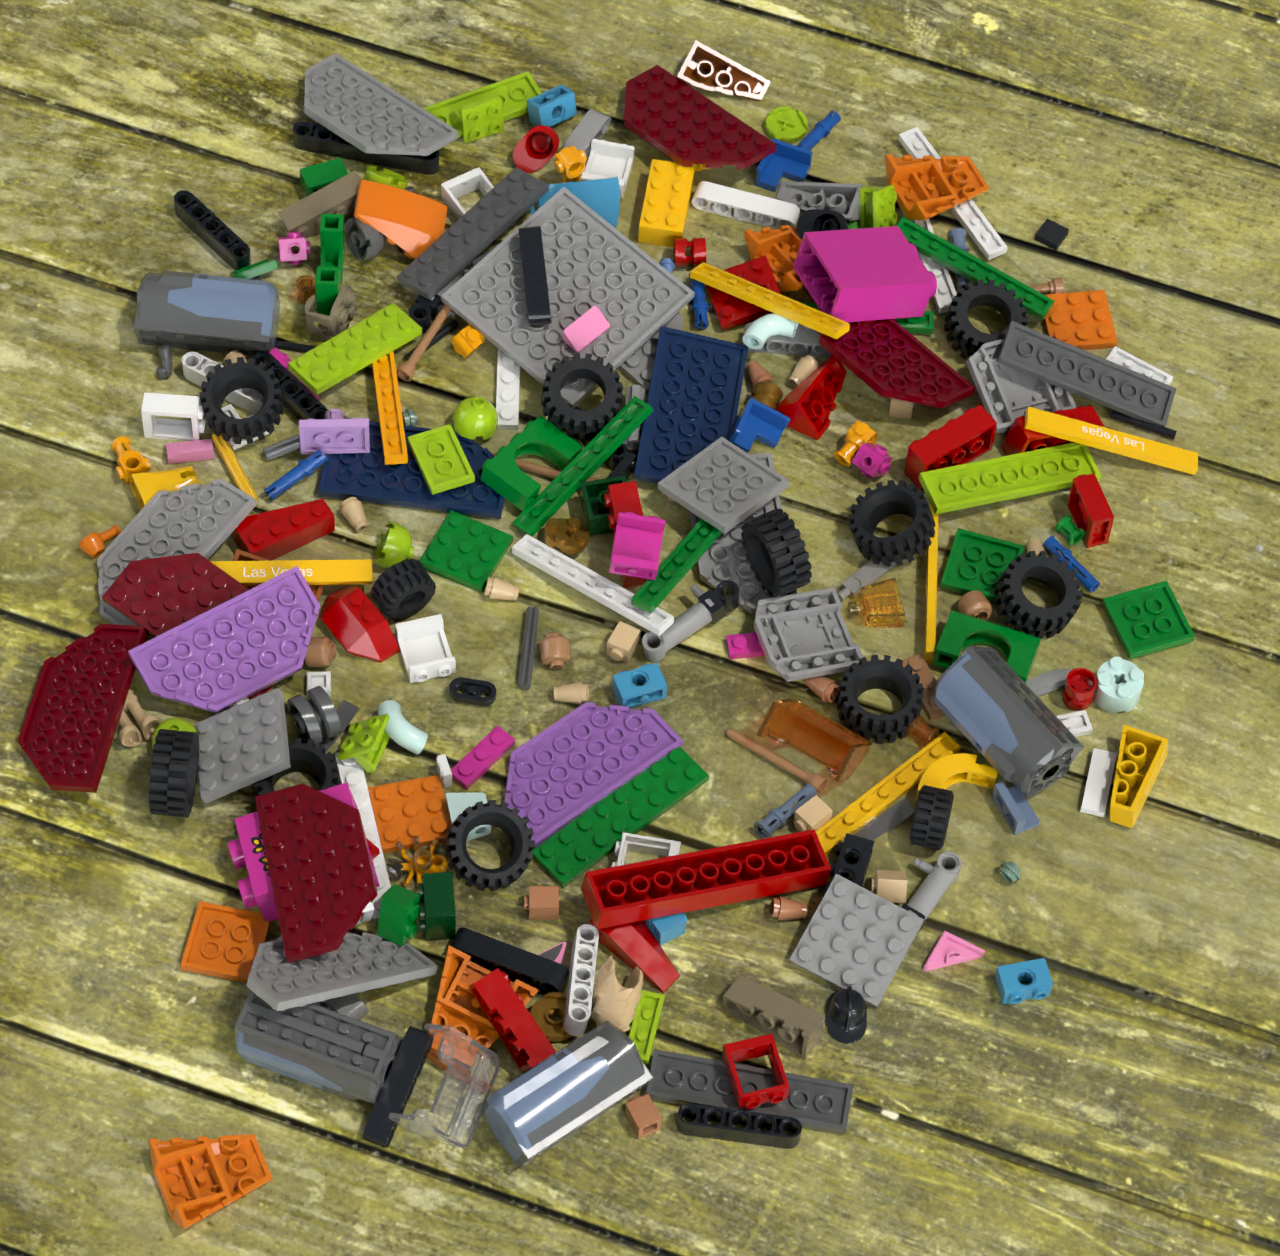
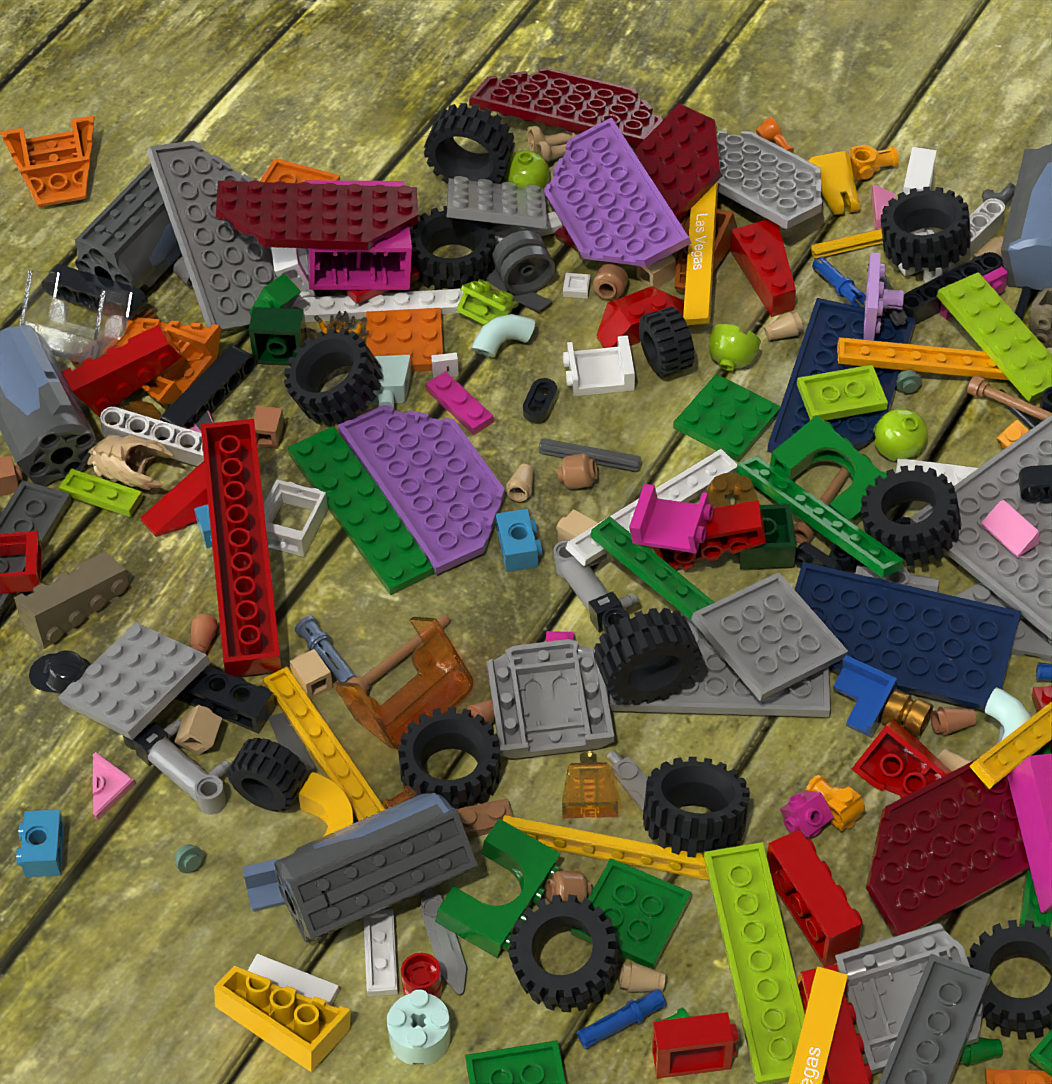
camera: 105 degrees right, 5 degrees down
tan cone [484,576,520,601] -> none

